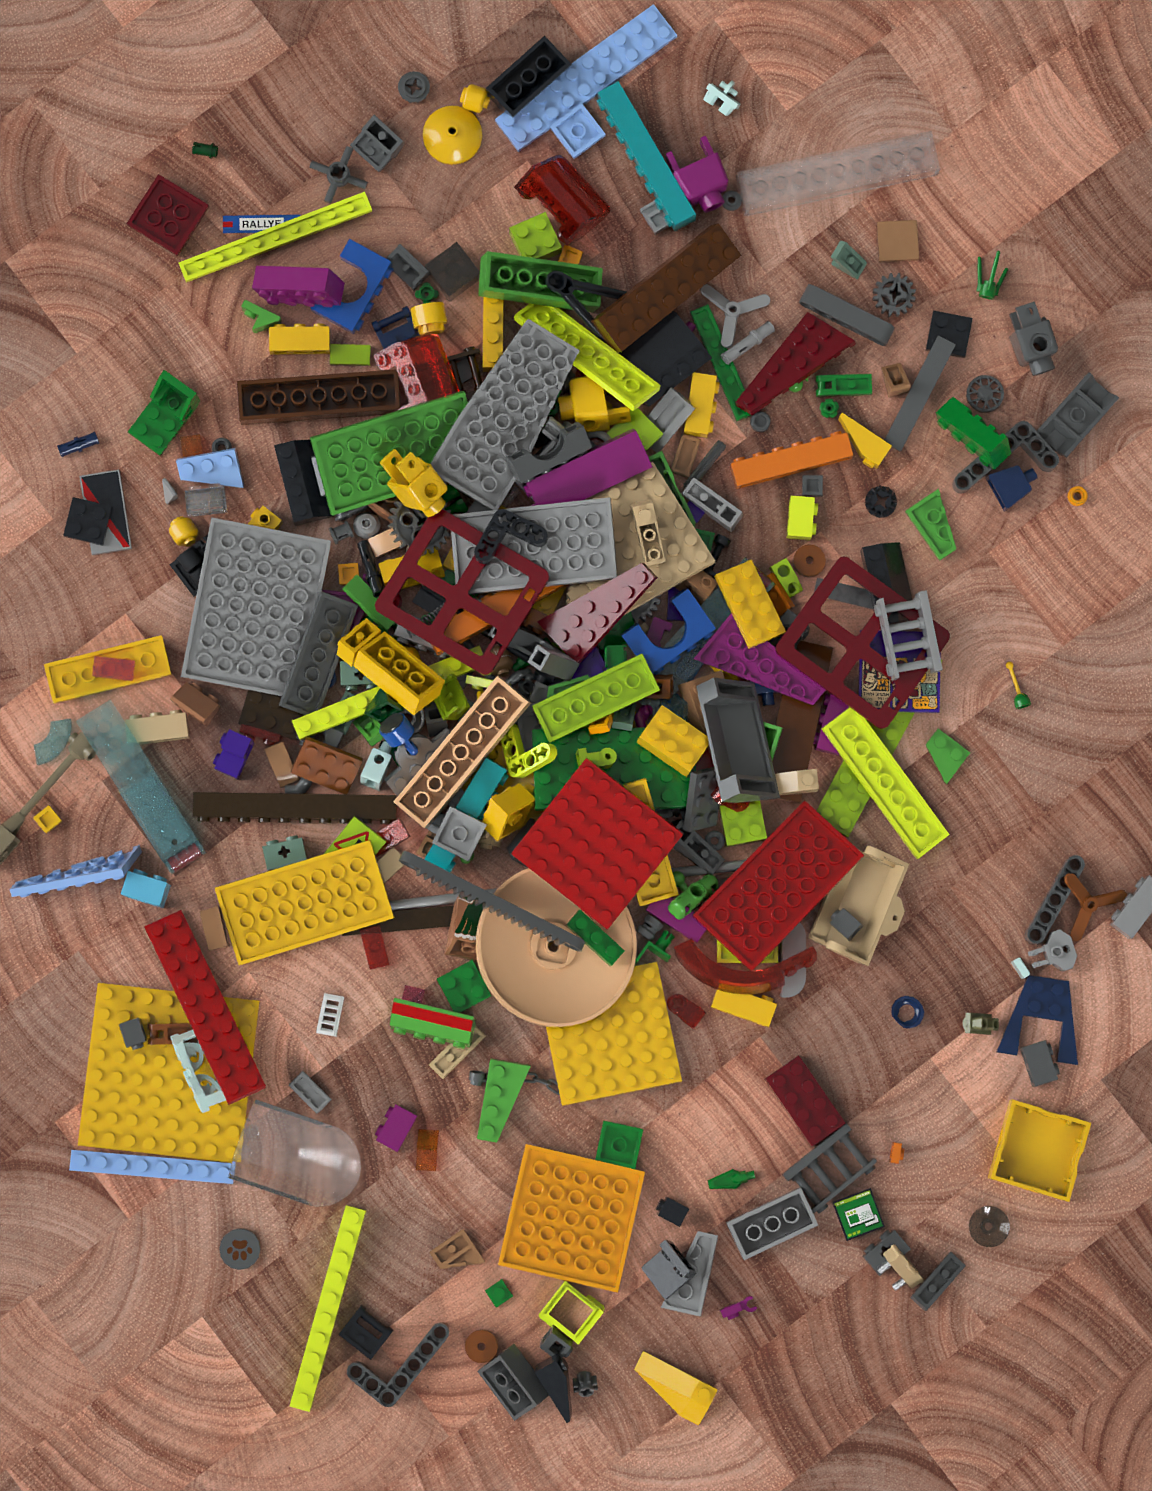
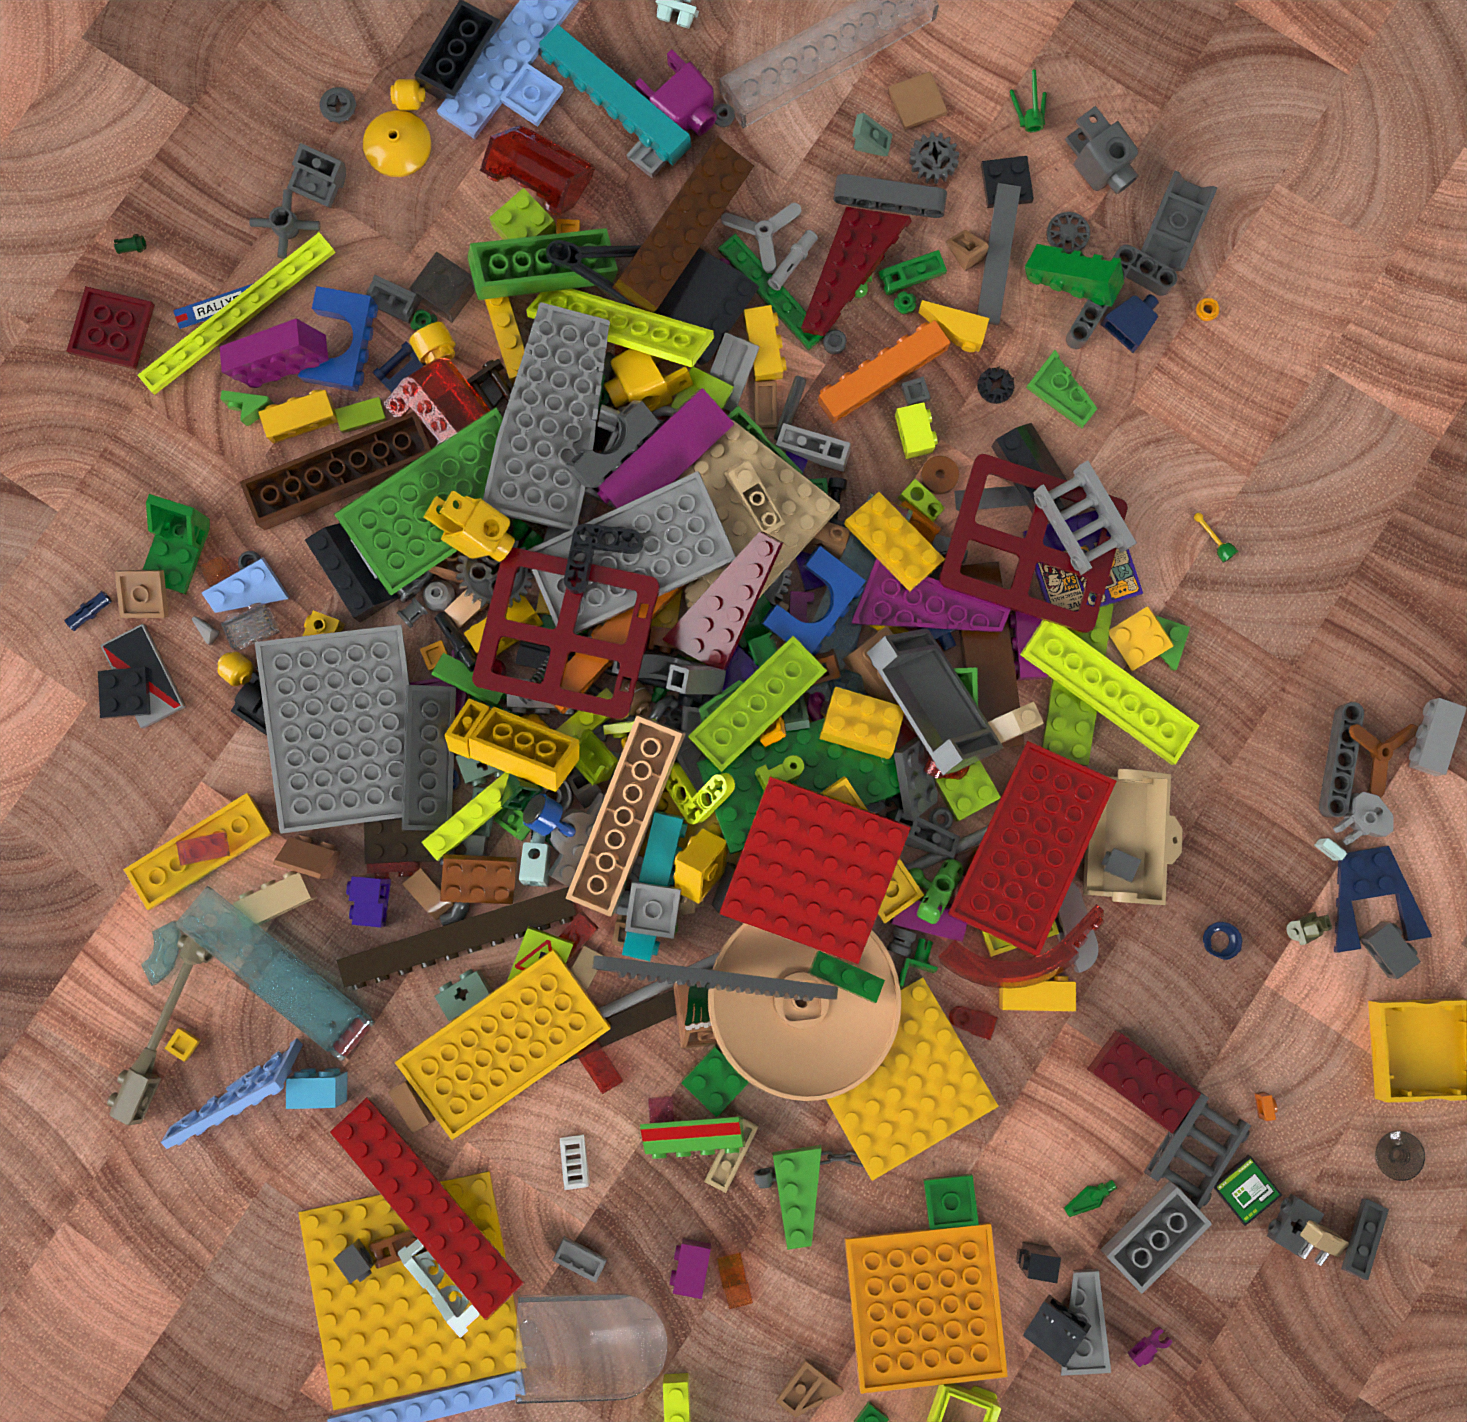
camera: 10 degrees left, 0 degrees up
none -> medium nougat plate [115,570,169,618]
none -> yellow plate [1108,606,1174,671]

